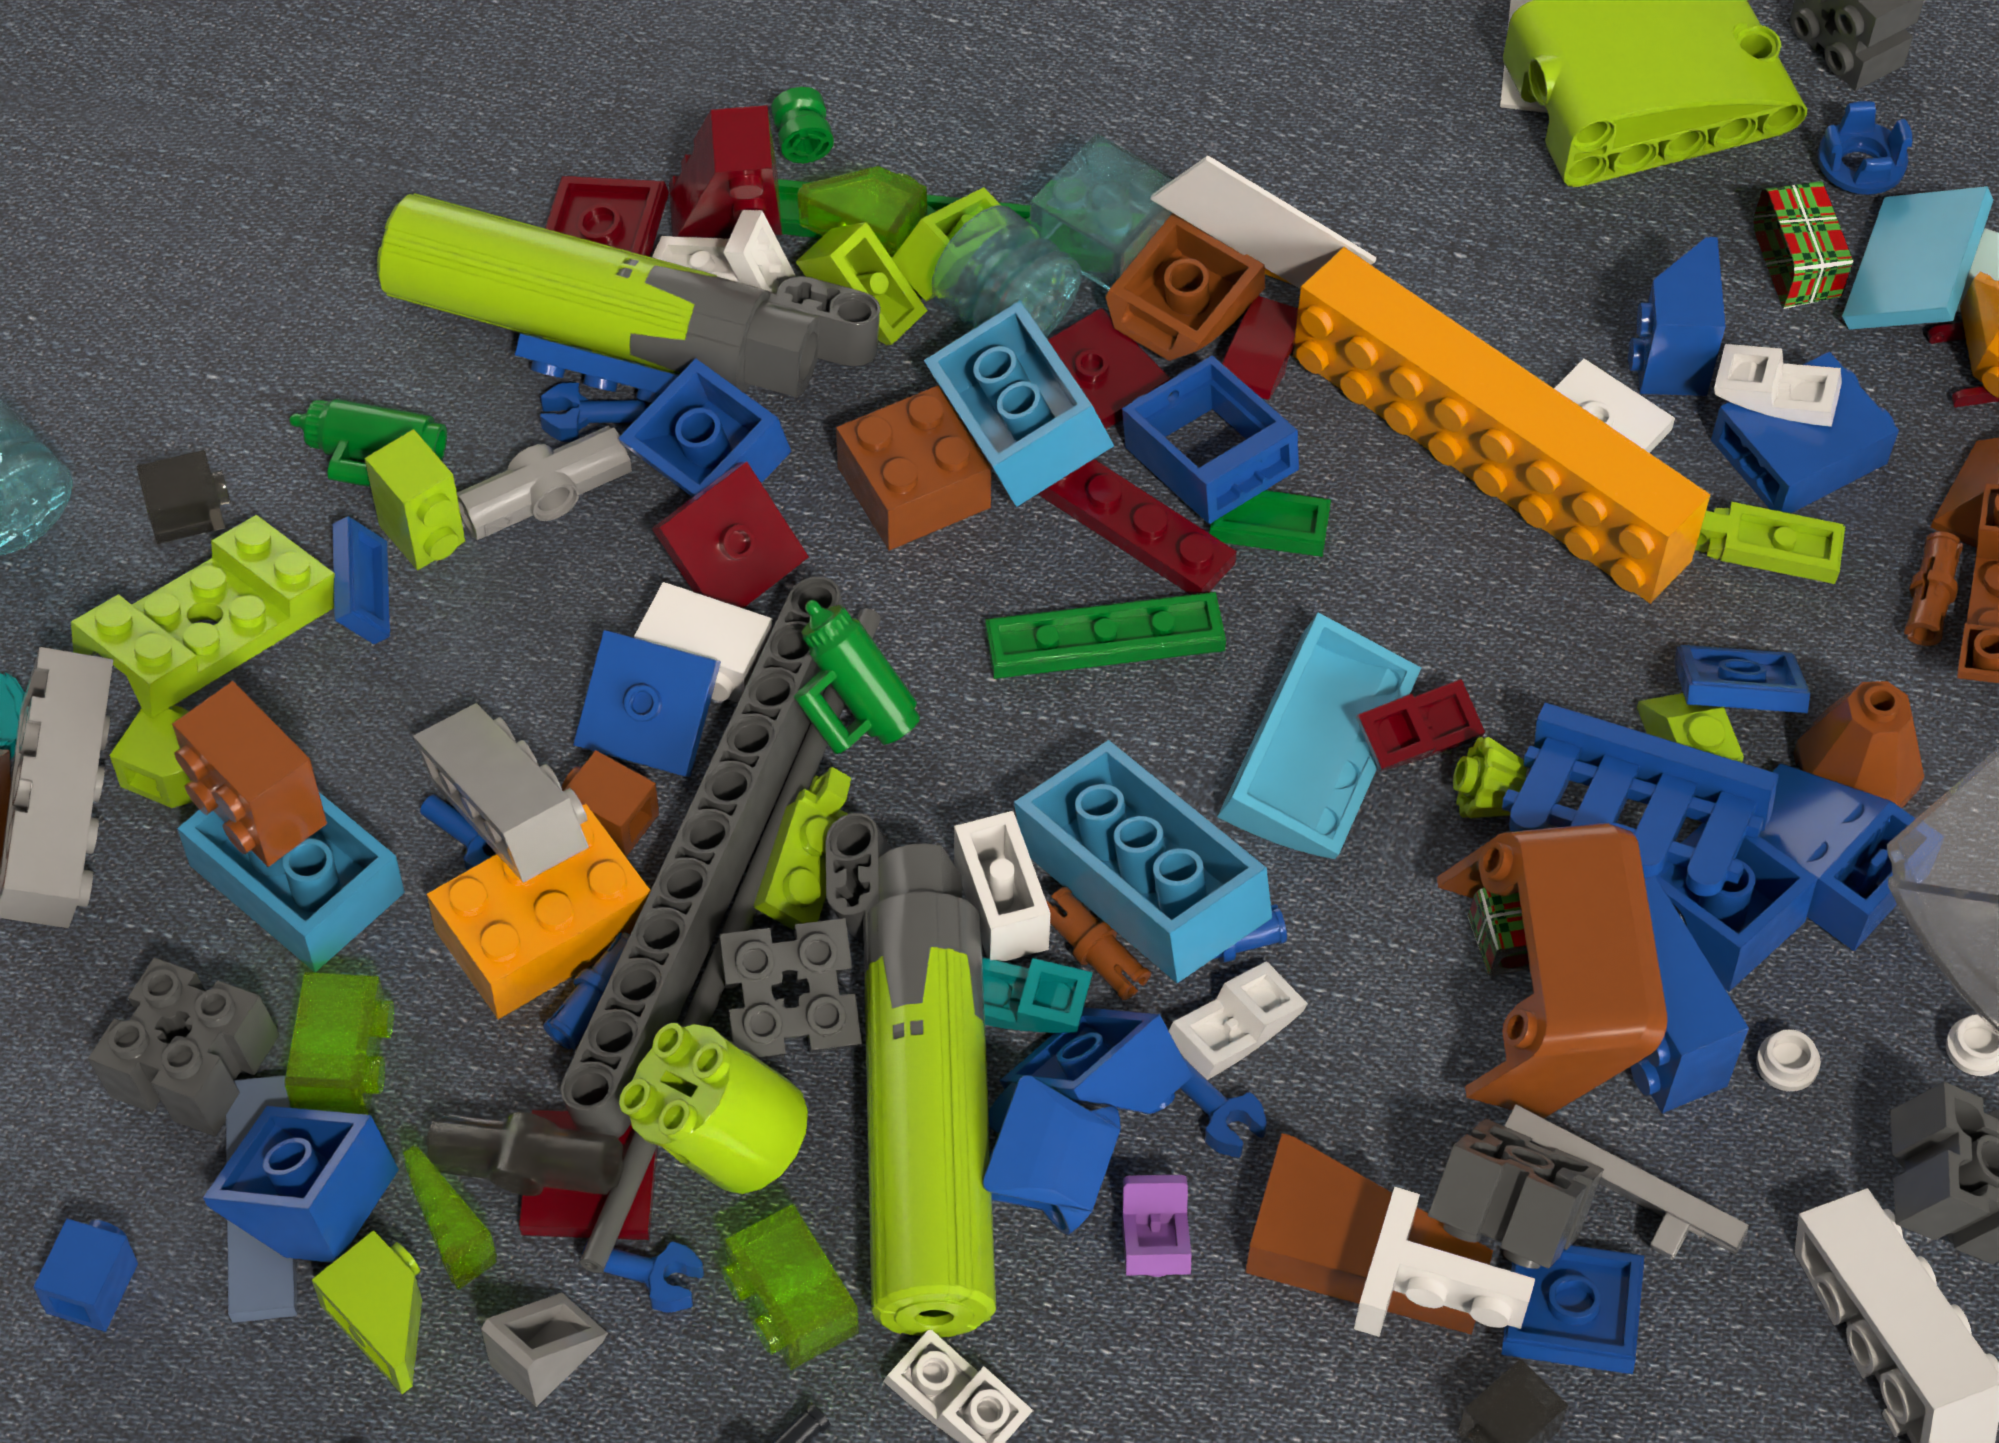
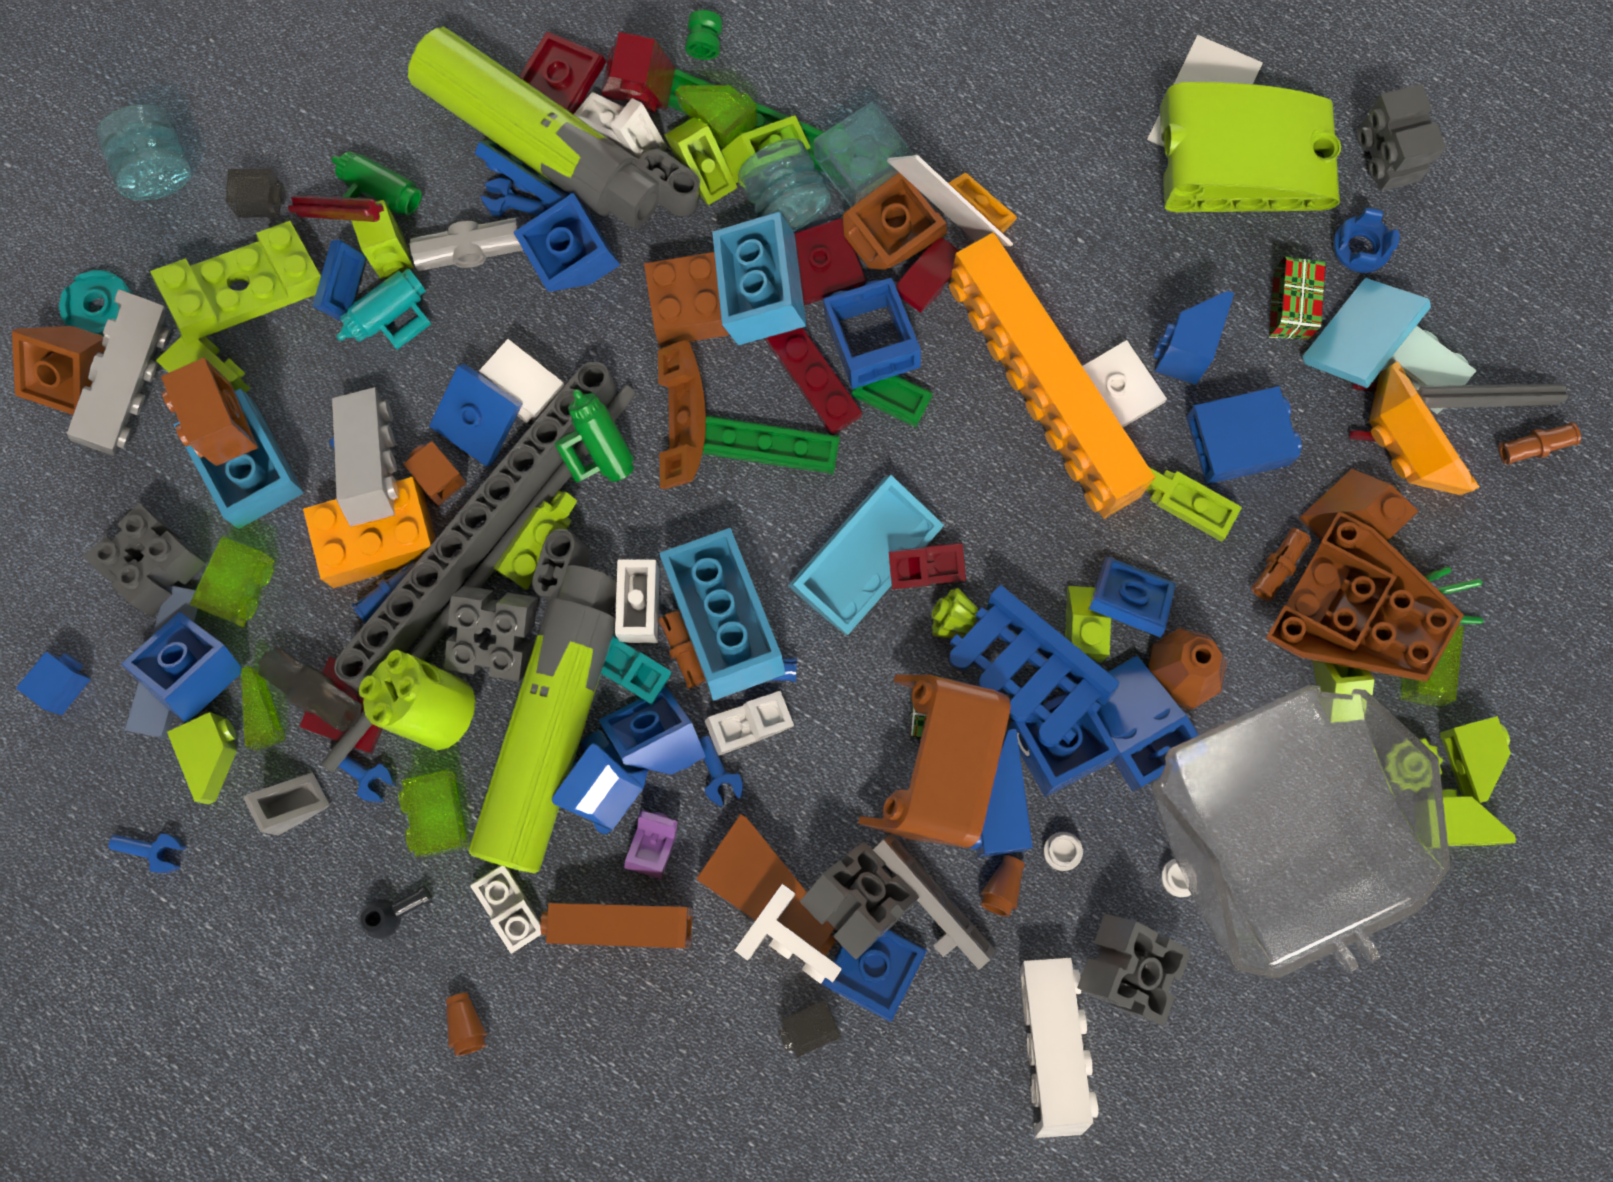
camera: 20 degrees right, 20 degrees up
dark red plate [652,461,809,608] -> none
white slope [1714,344,1842,427] -> none
none -> dark red axle [288,195,384,222]
none -> teal piece [336,268,432,350]
none -> dark orange slope [540,903,693,948]
none -> dark orange slope [658,340,706,490]
none -> dark orange cone [980,855,1025,917]

